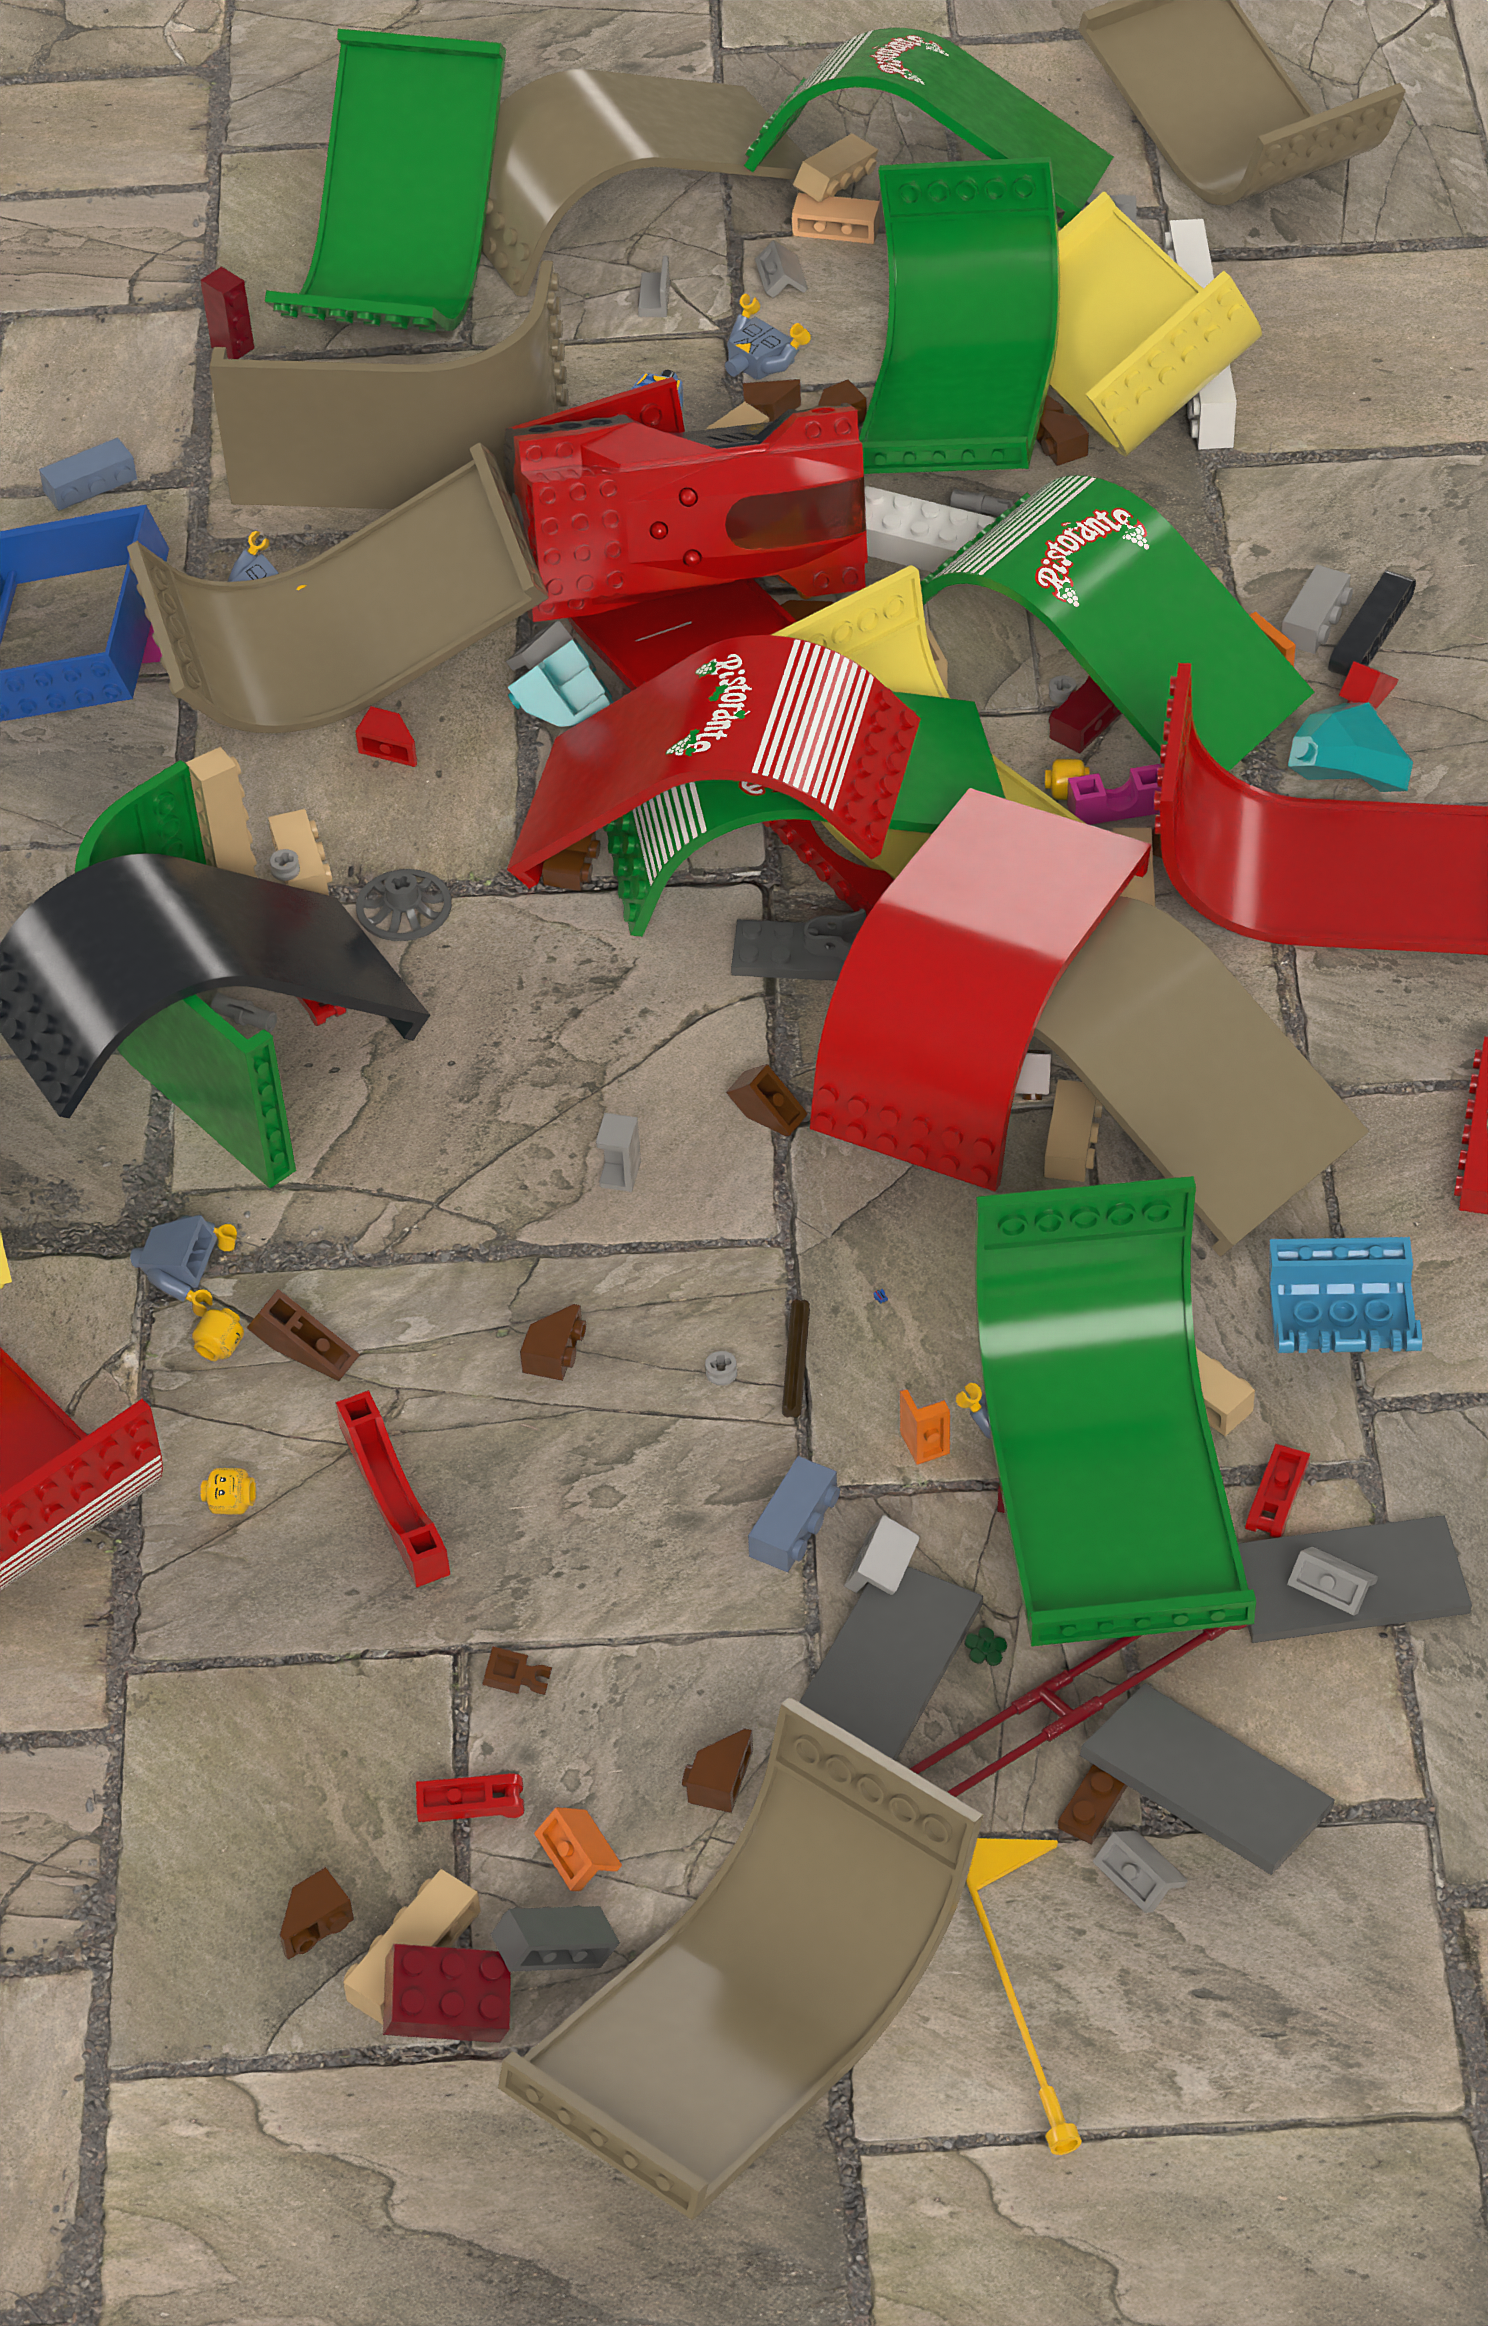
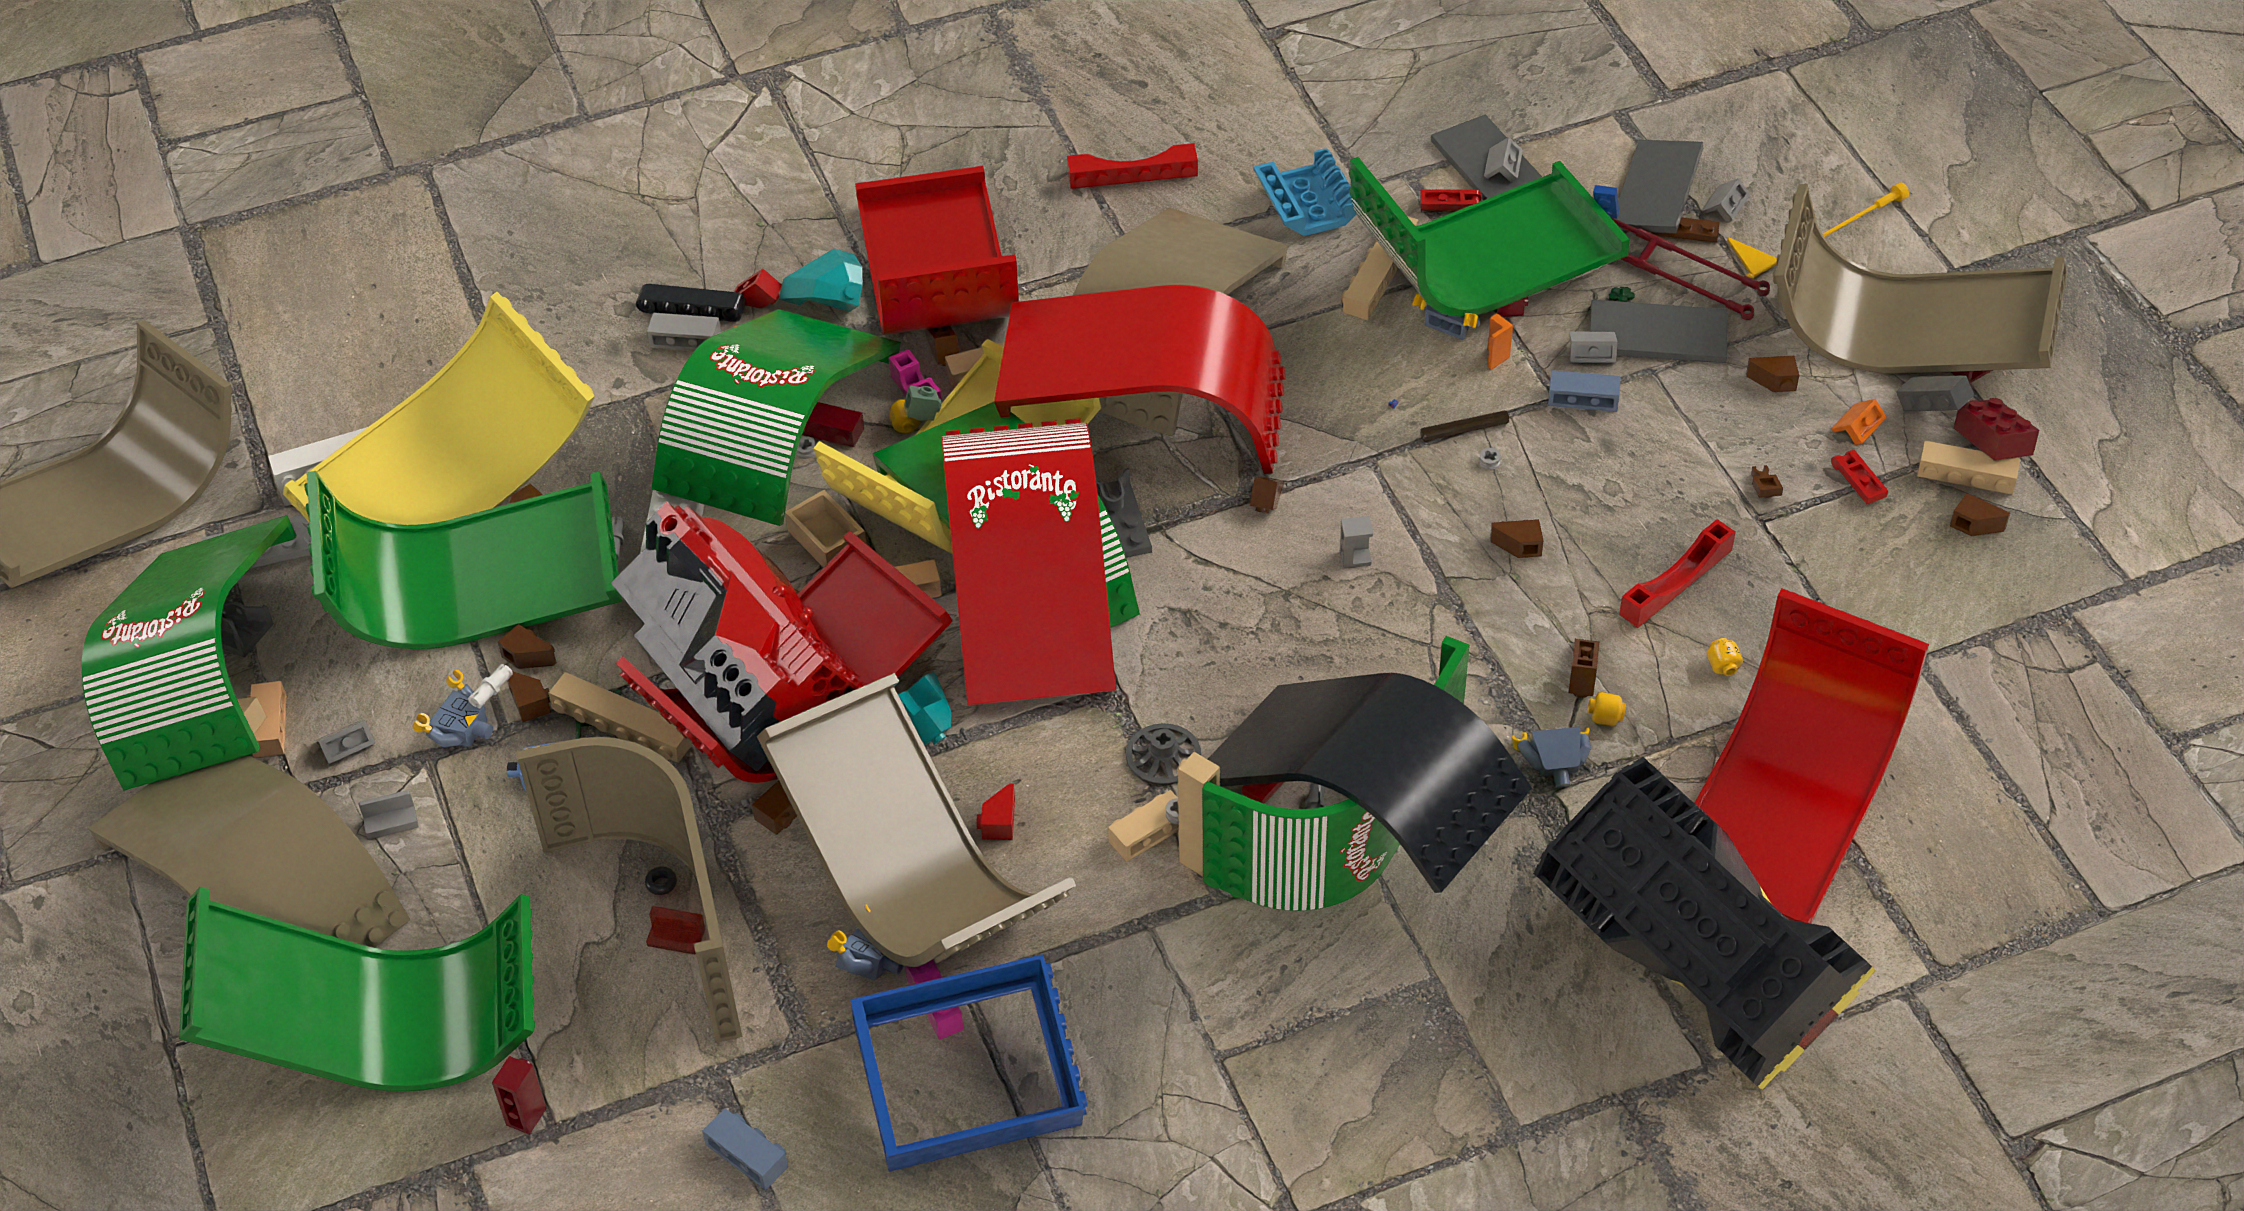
camera: 110 degrees left, 0 degrees up
none -> white pin [468,664,513,709]
none -> sand green brick [904,385,941,421]
none -> blue plate [1593,185,1619,219]

